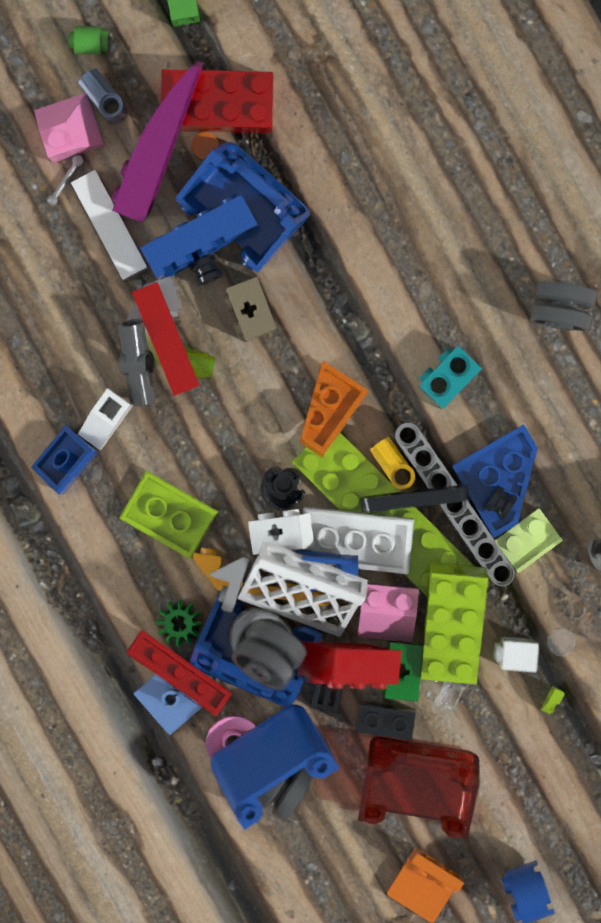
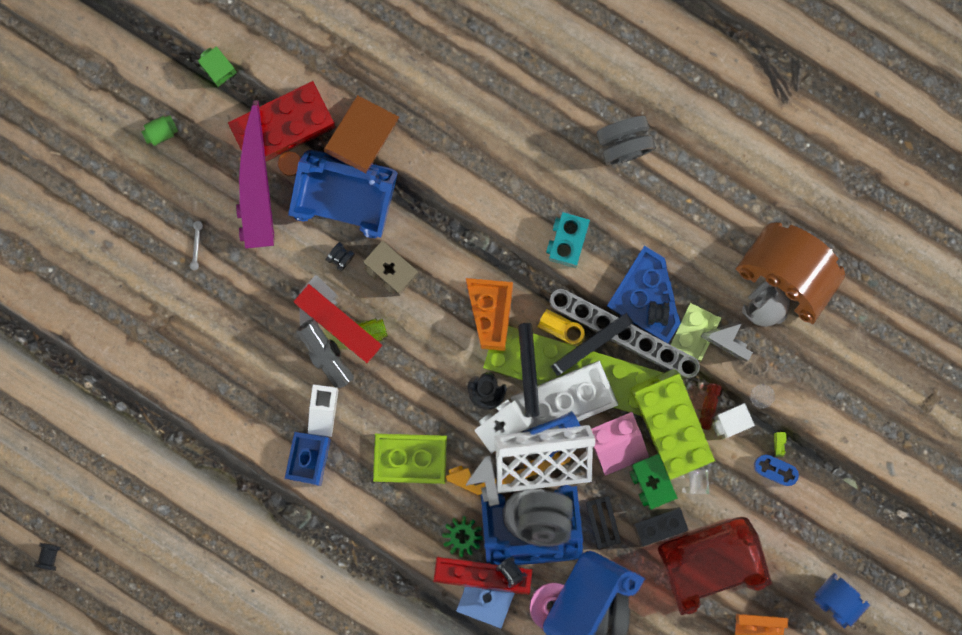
camera: 25 degrees left, 5 degrees down
bright pink slope [34,93,105,163] -> none
white tile [71,170,148,281] -> none
sand blue piece [78,68,127,123] -> none
blue wedge [141,194,260,279] -> none
red brick [298,641,402,689] -> none
none -> dark orange tile [324,95,399,173]
none -> black bush [495,556,527,588]
none -> black axle [518,323,540,417]
none -> clear red axle [699,383,721,430]
none -> light grey slope [701,323,753,361]
none -> blue beam [754,455,799,486]

